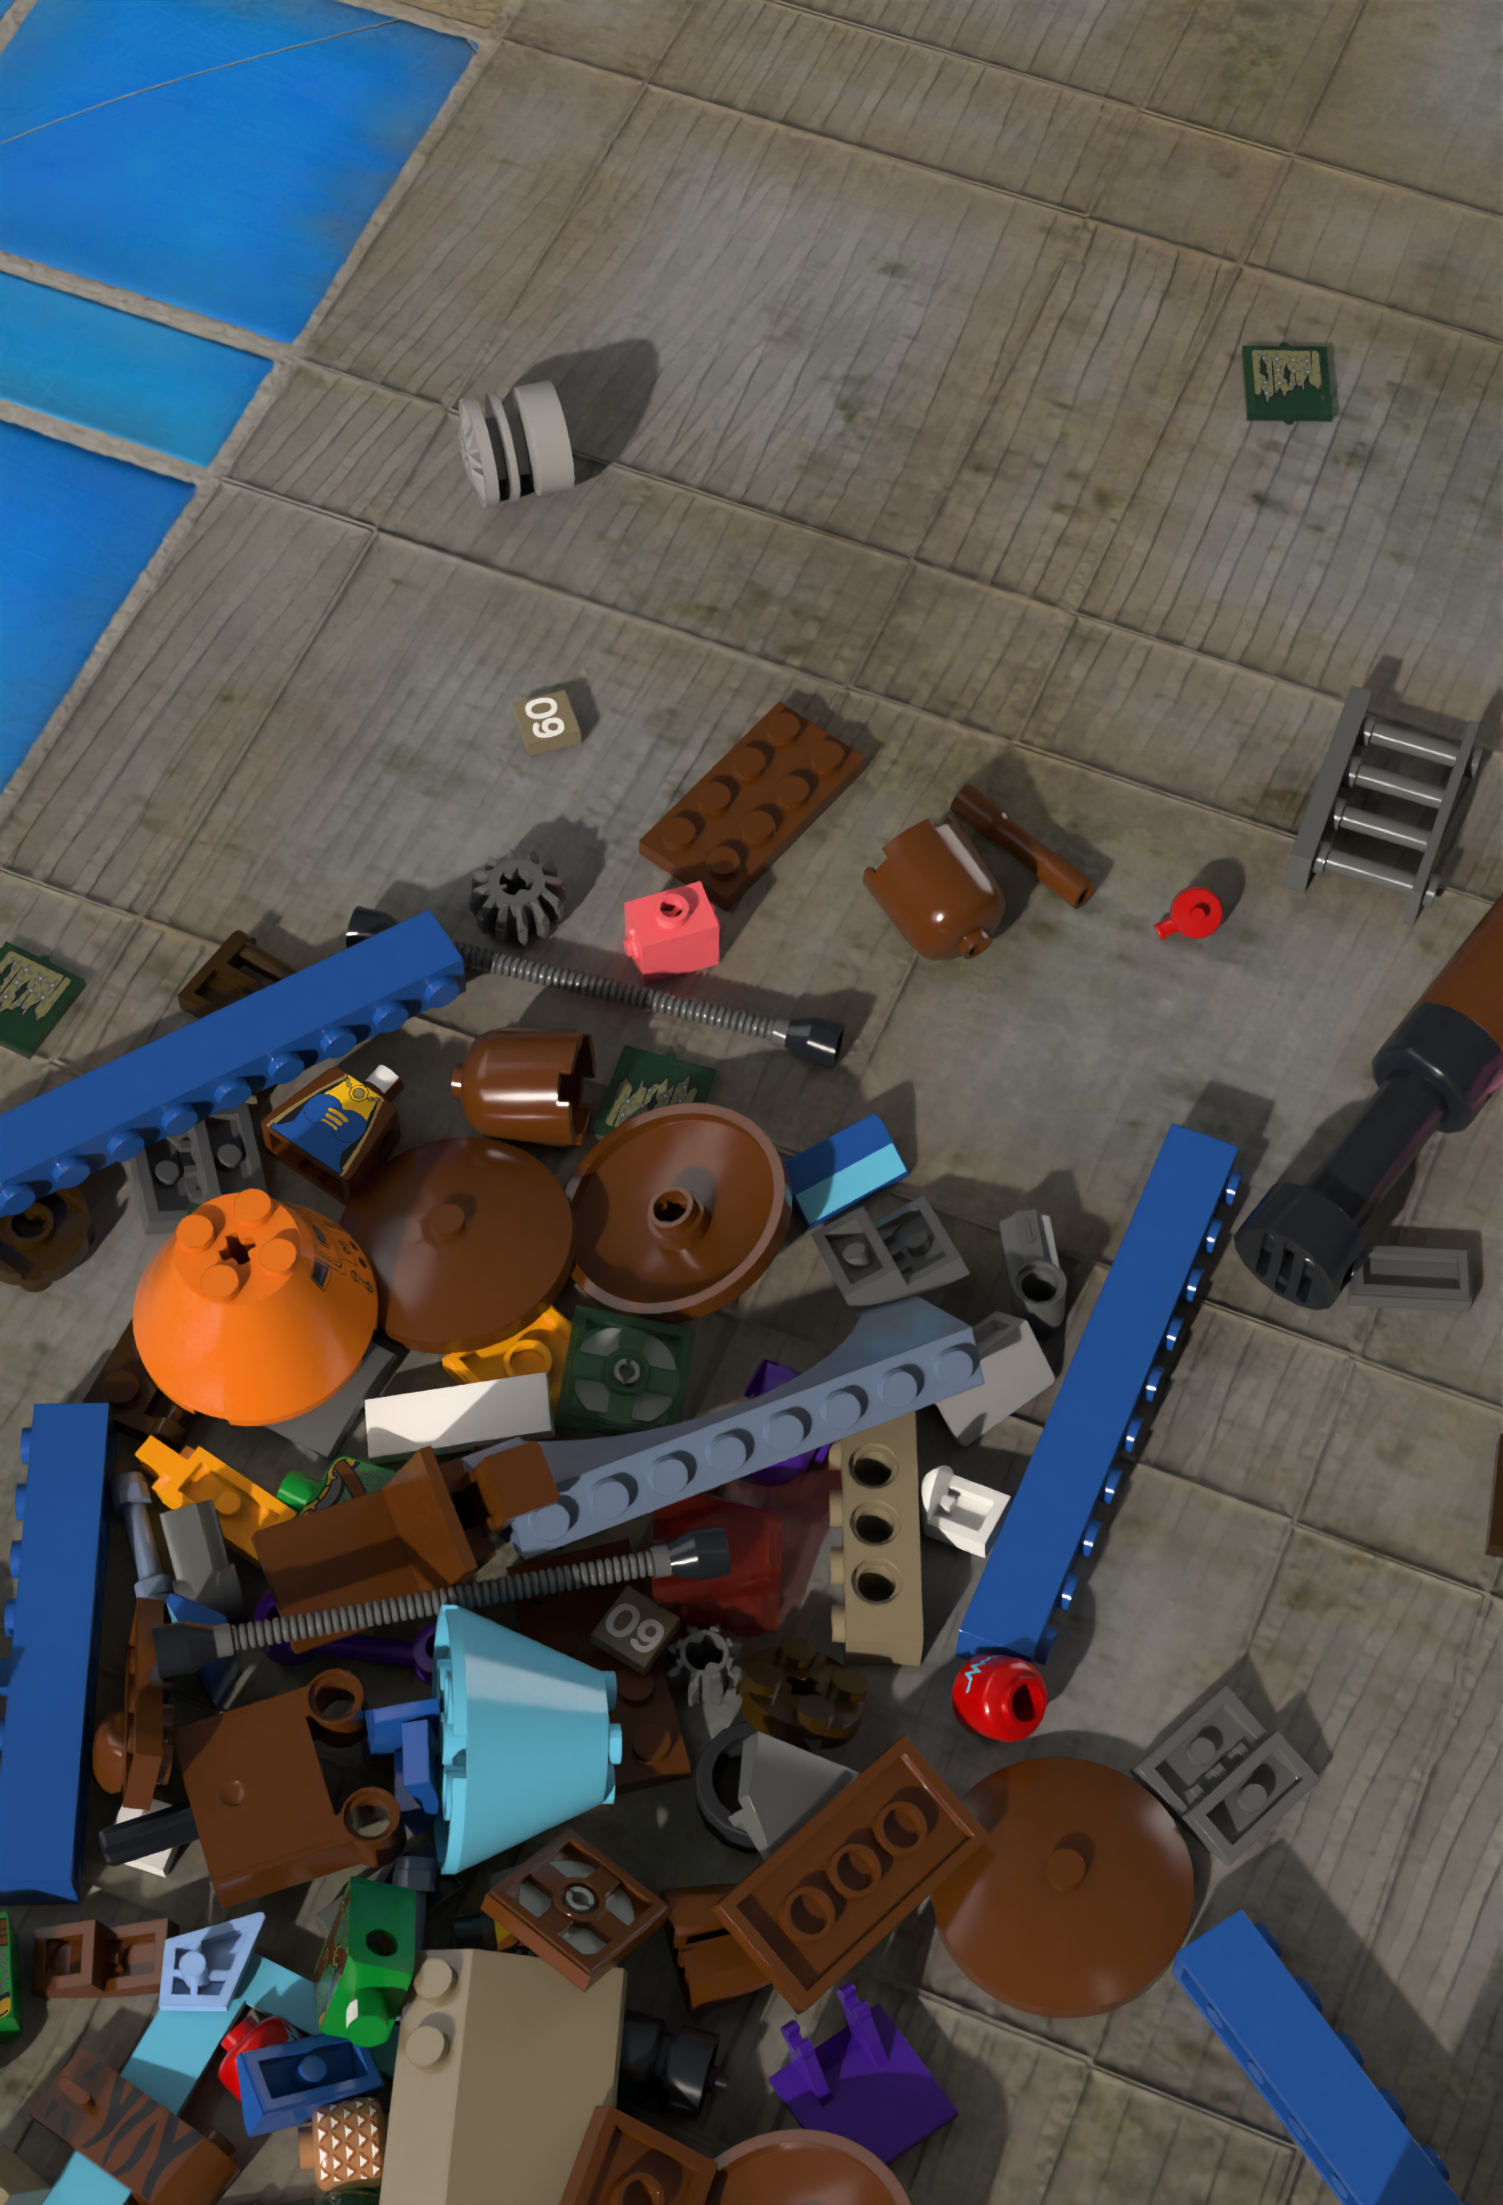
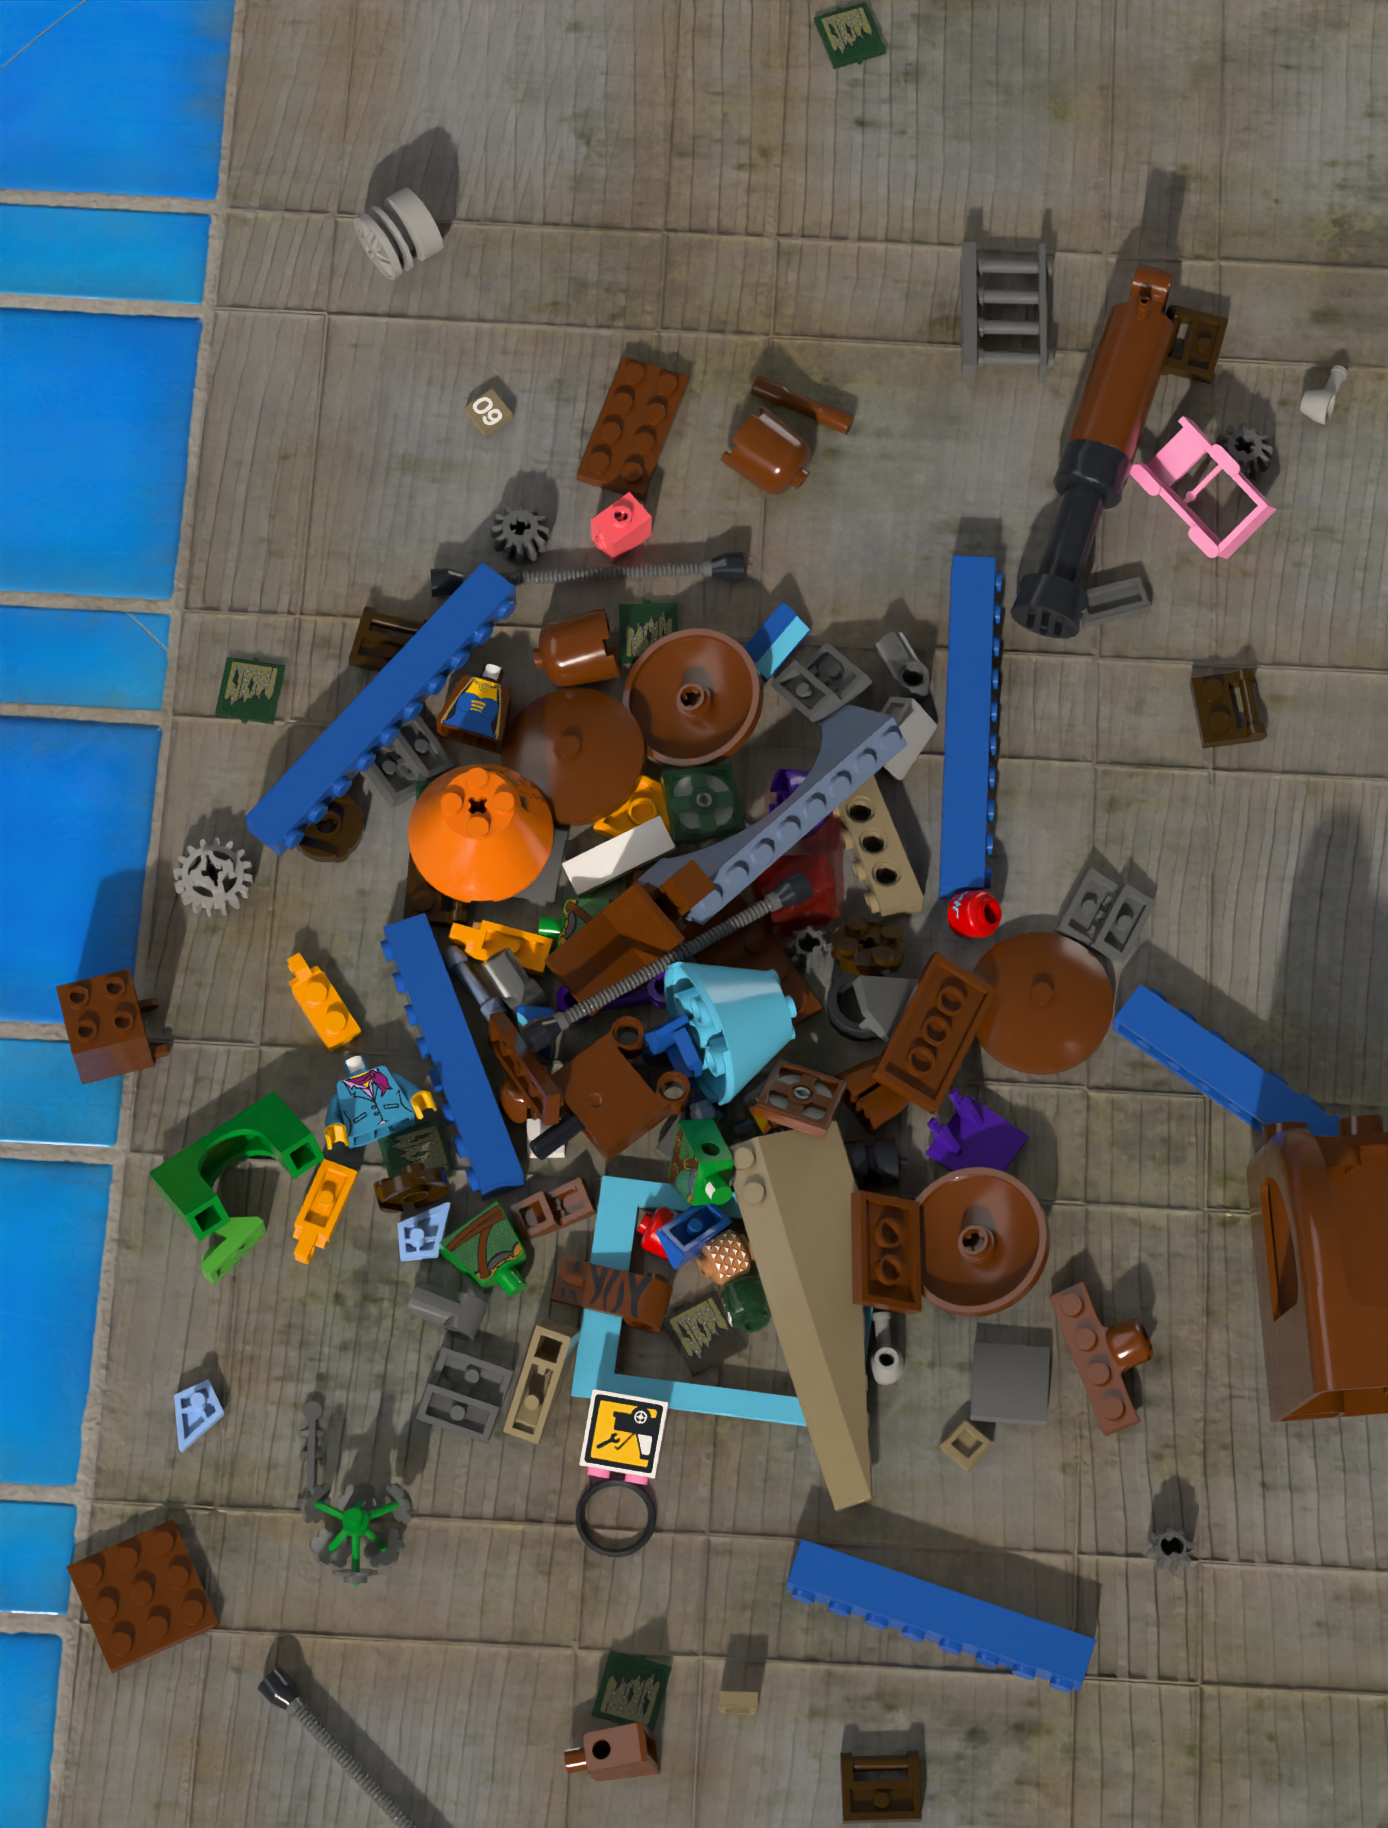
camera: 20 degrees left, 10 degrees up
light blue piece [159,1912,267,2011] -> none
dark tan tile [591,1585,681,1676] -> none
white plate [918,1465,1012,1558] -> none
red piece [1154,885,1224,941] -> none

